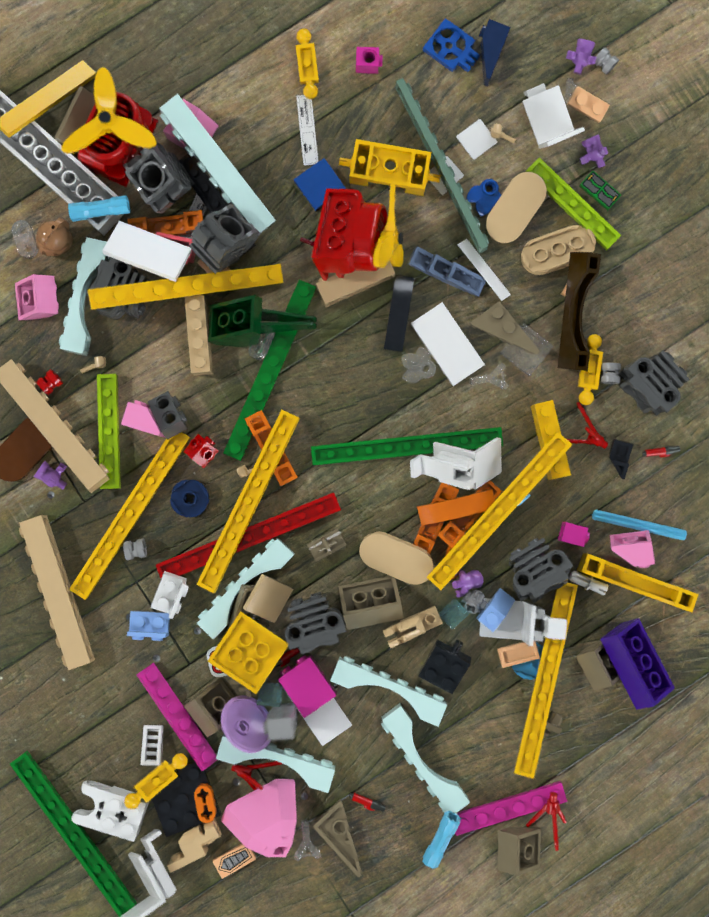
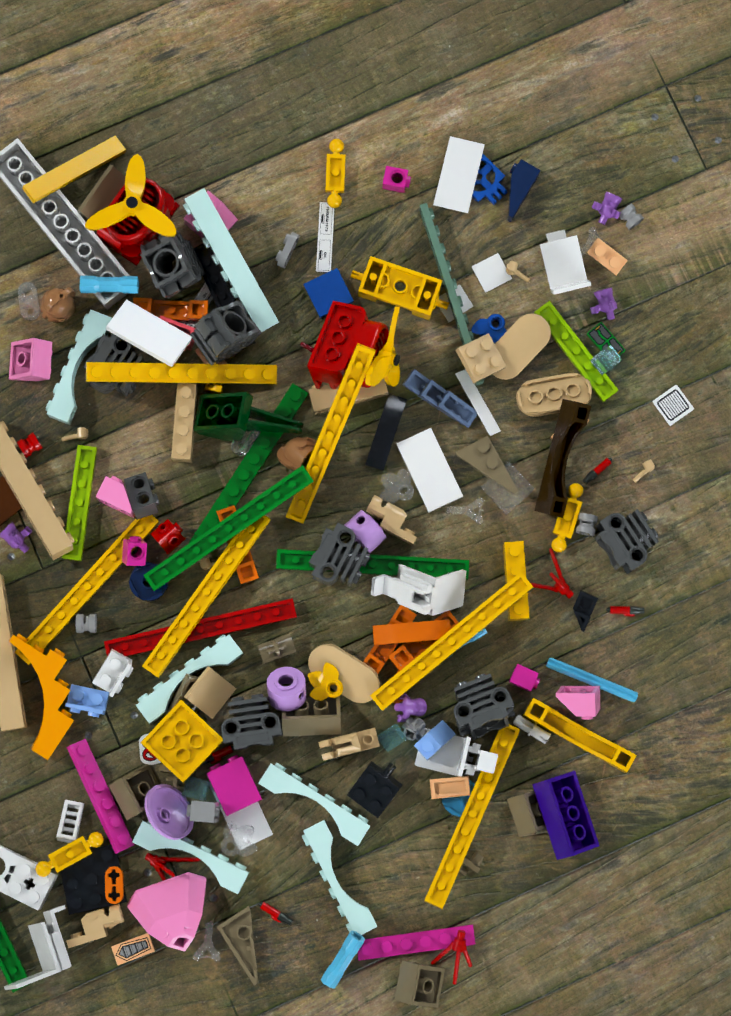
camera: 10 degrees right, 5 degrees down
none -> light orange arch [9,633,74,760]
none -> dark pink brick [122,536,147,566]
none -> green plate [143,465,314,591]
none -> yellow tile [204,383,223,394]
none -> clear plate [221,821,258,857]
none -> lavender piece [267,667,307,711]
none -> light grey plate [275,232,300,268]
none -> medium nougat helmet [277,437,317,470]
none -> yellow plate [286,343,376,524]
none -> yellow plate [308,662,343,701]
none -> dark grey piece [309,523,370,587]
none -> lavender piece [344,510,387,553]
none -> tan plate [366,495,417,546]
none -> white sticker [433,136,485,213]
none -> tan plate [455,333,507,384]
none -> piece [582,458,612,485]
none -> clear light blue panel [590,345,622,375]
none -> tan hand [632,459,655,483]
none -> white sticker [652,385,694,426]

